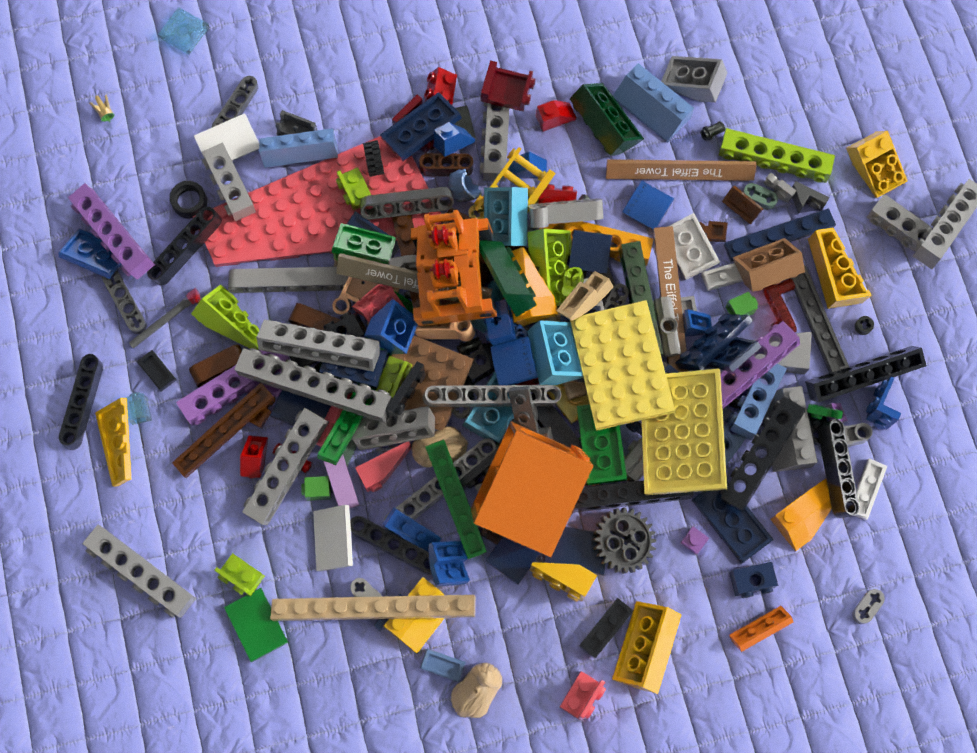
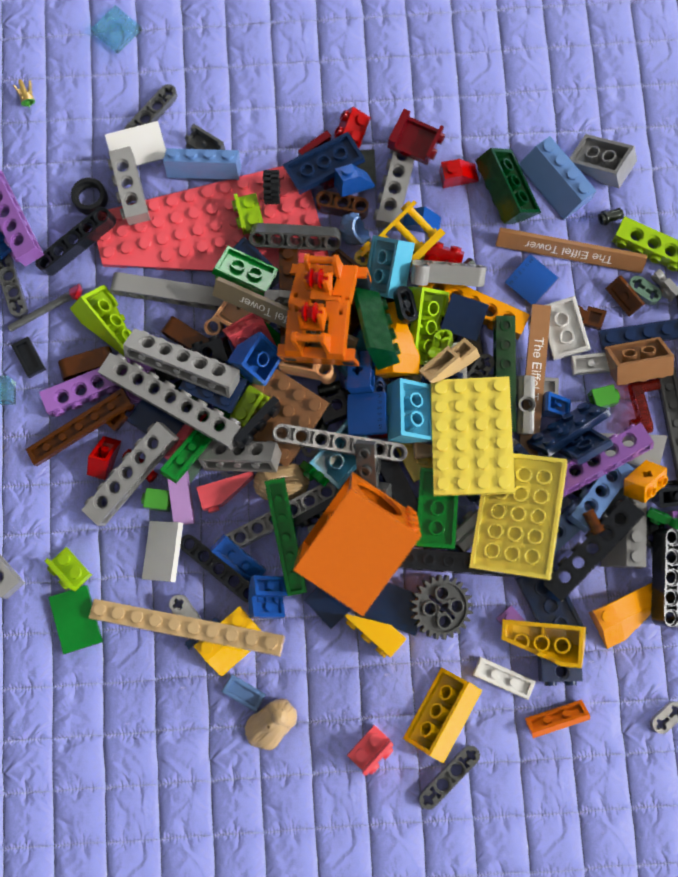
camera: 15 degrees right, 5 degrees up
black plate [579,598,633,659] -> none
none -> green plate [299,461,330,487]
none -> black plate [393,286,418,324]
none -> dark grey beam [419,745,480,810]
none -> white tile [472,657,536,700]
none -> yellow wedge [501,619,586,668]
none -> reddish brown pin [582,509,604,535]
none -> light orange brick [624,460,668,503]

